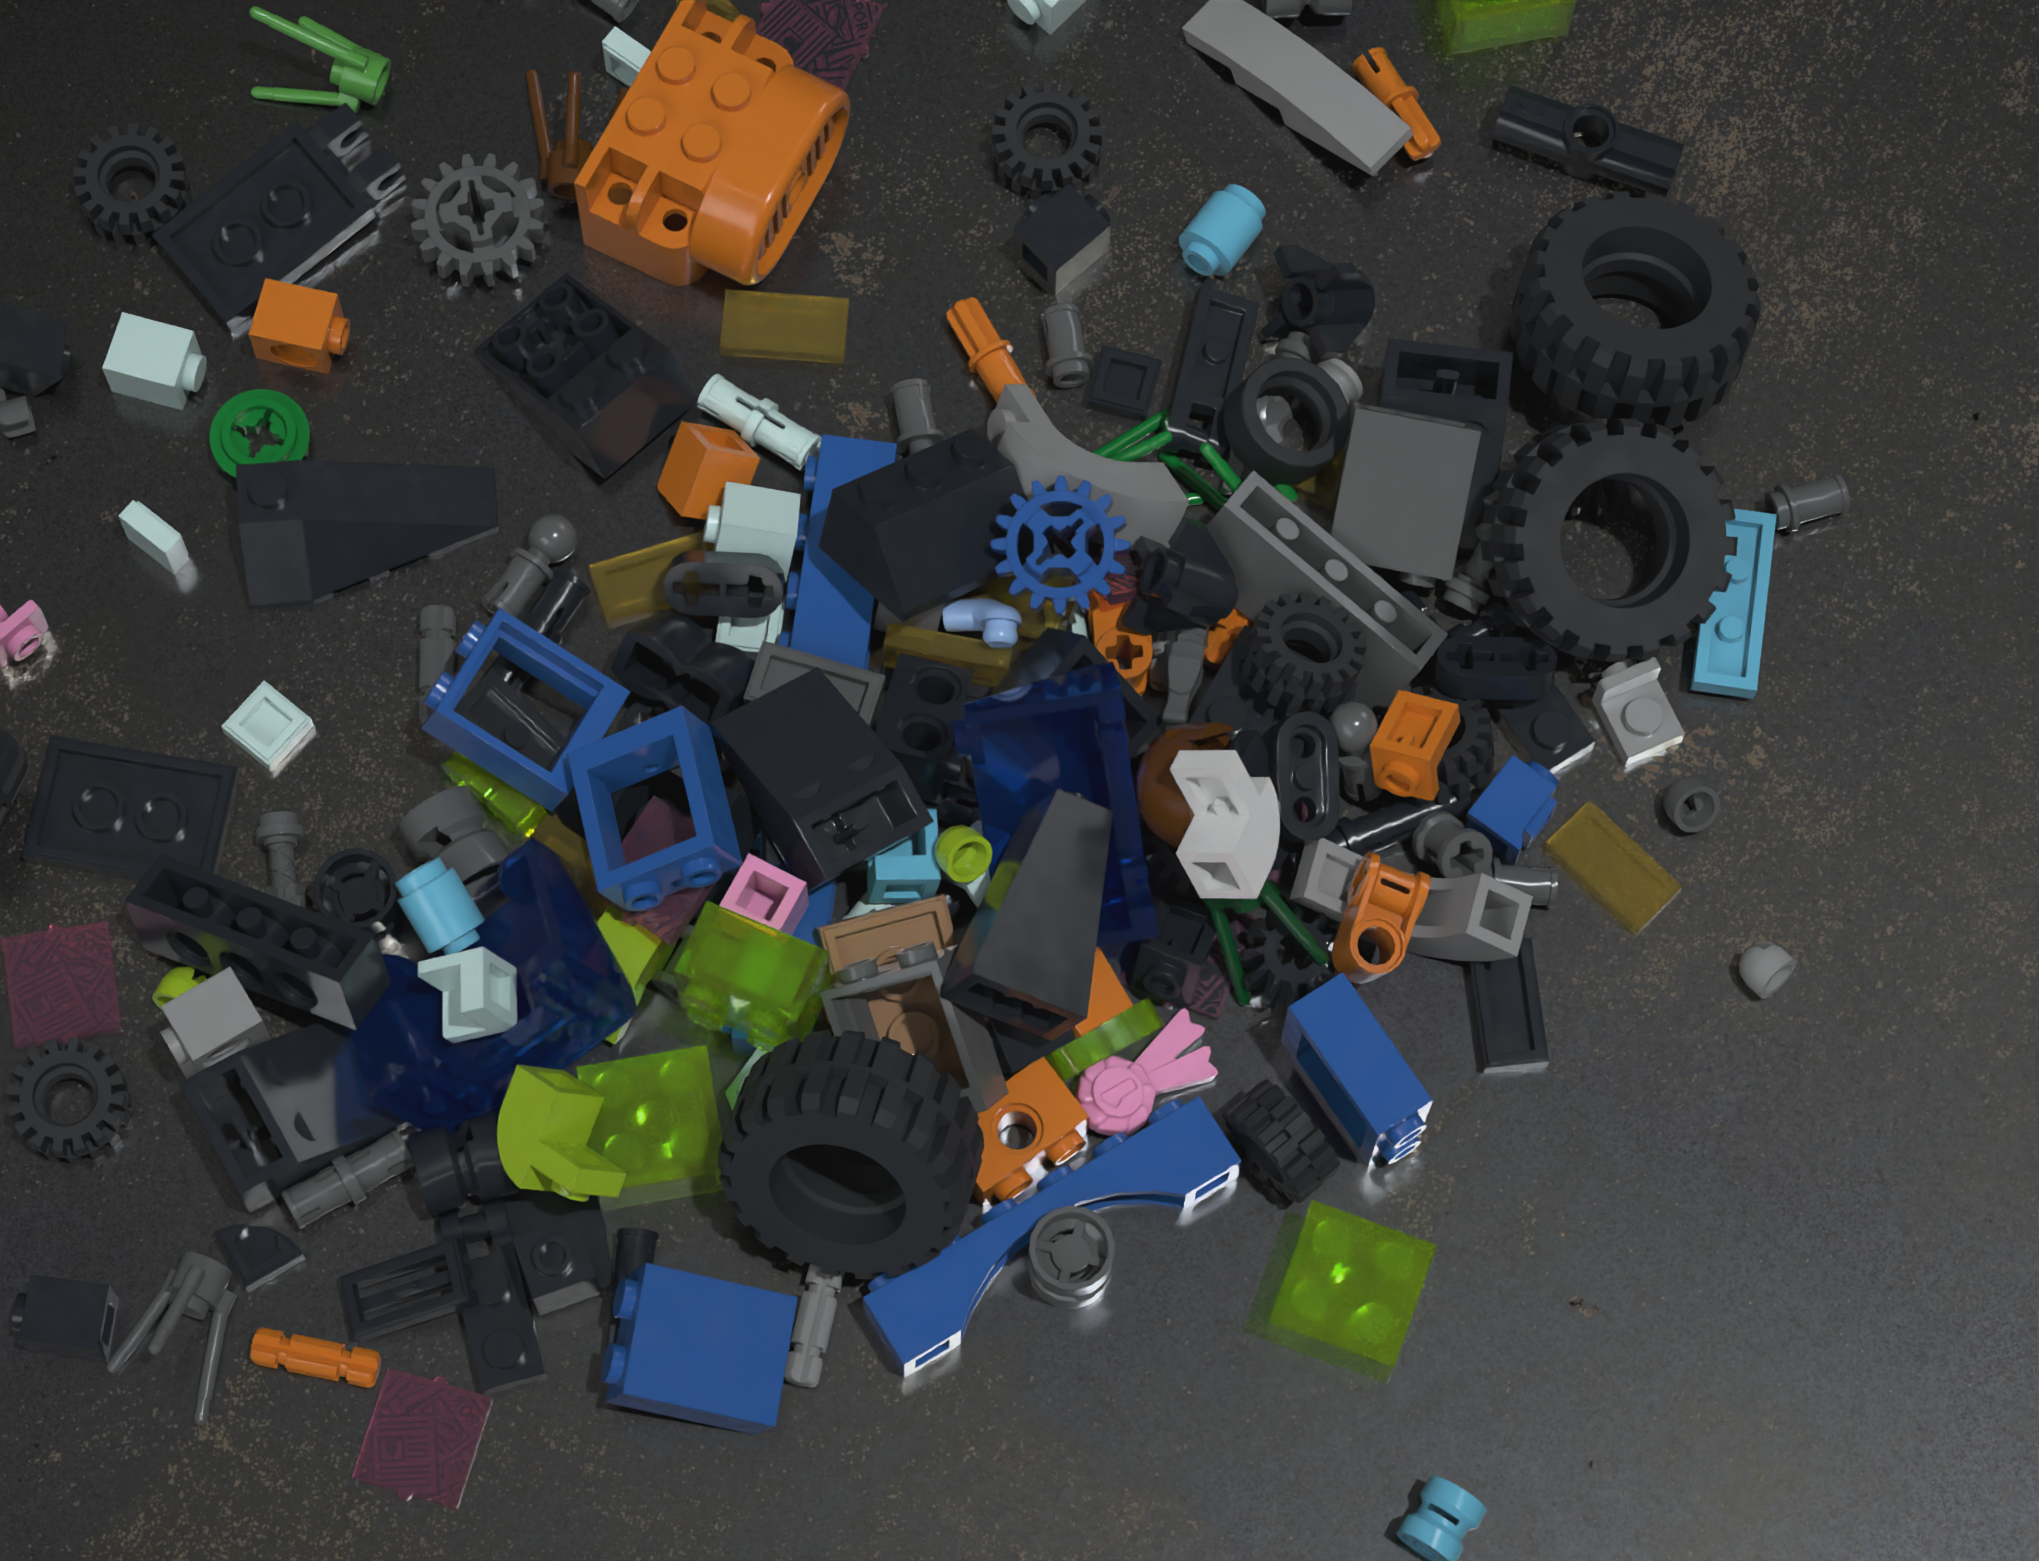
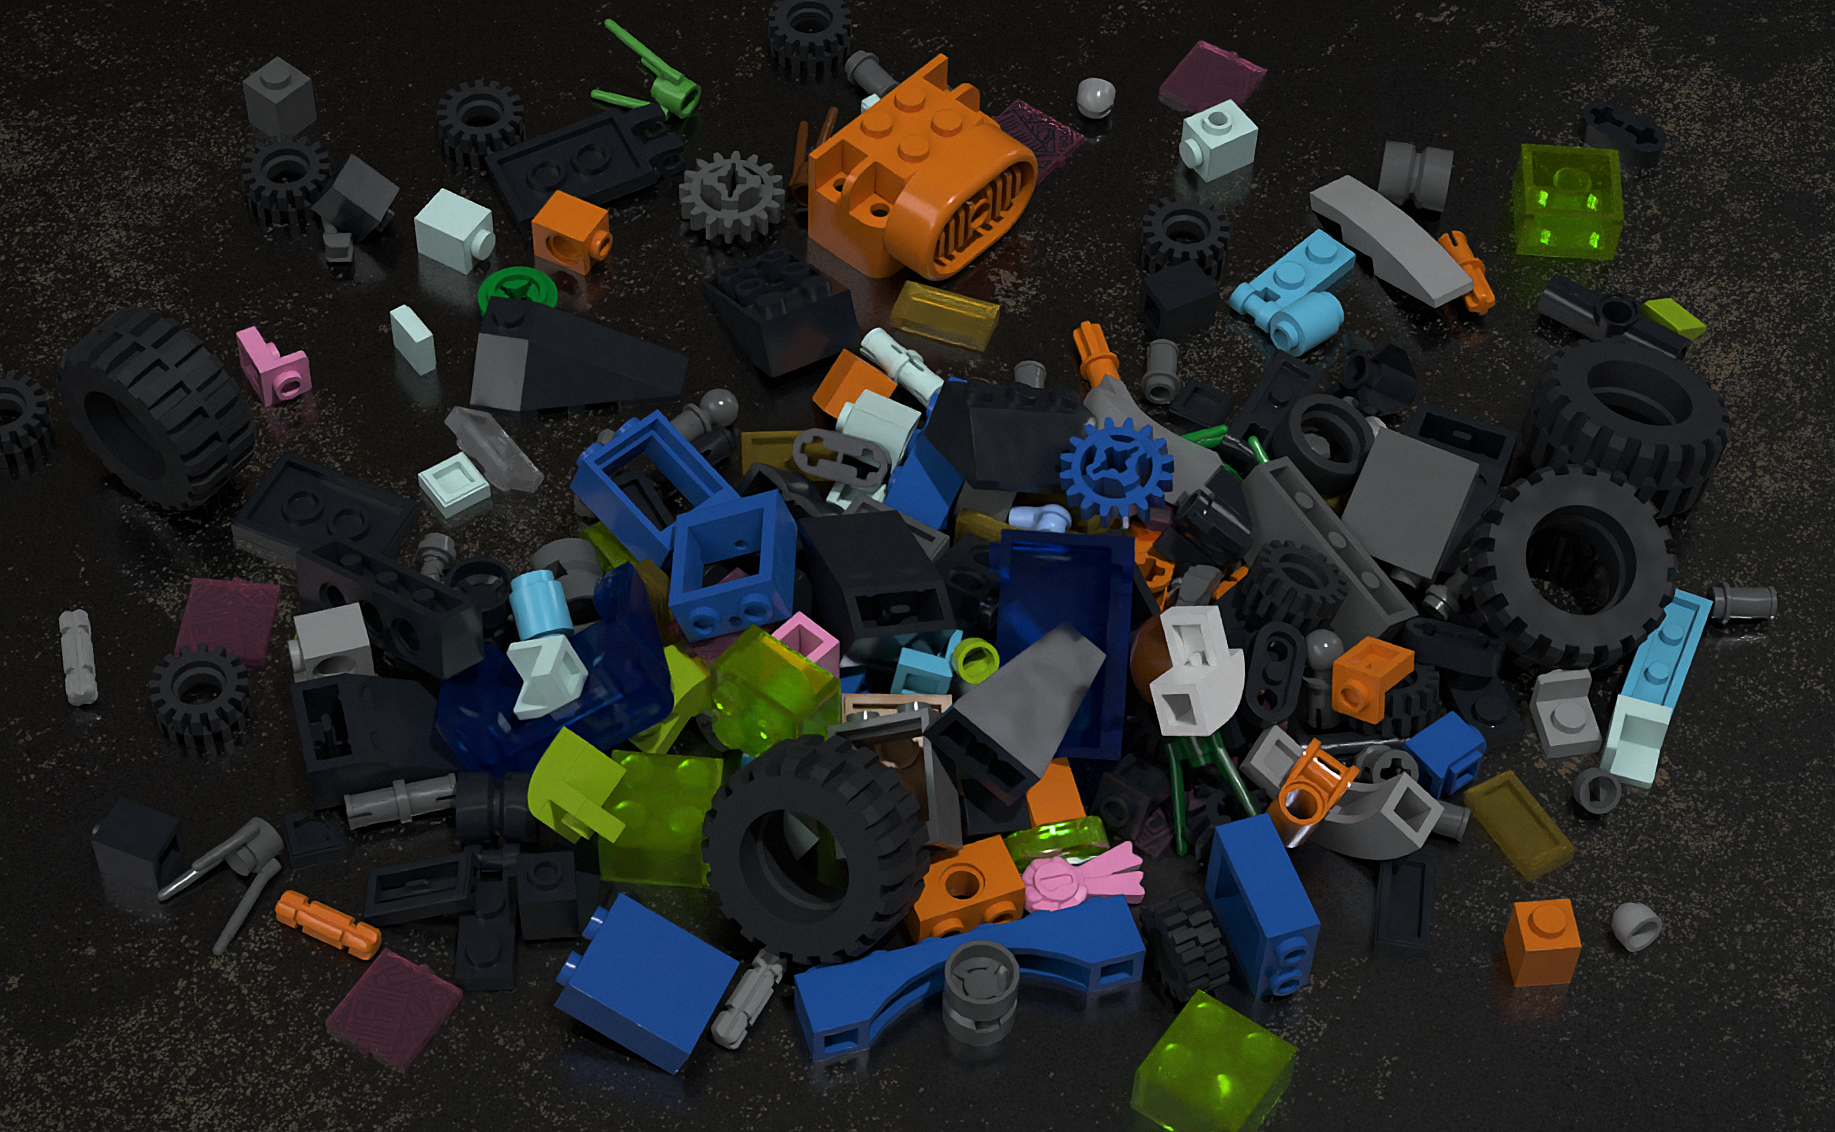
camera: 15 degrees right, 20 degrees down
none -> clear plate [444,406,545,493]
none -> medium azure plate [1229,229,1356,334]
none -> orange brick [1503,898,1582,987]
none -> light aqua panel [1599,694,1672,789]
none -> lime slope [1640,298,1707,341]

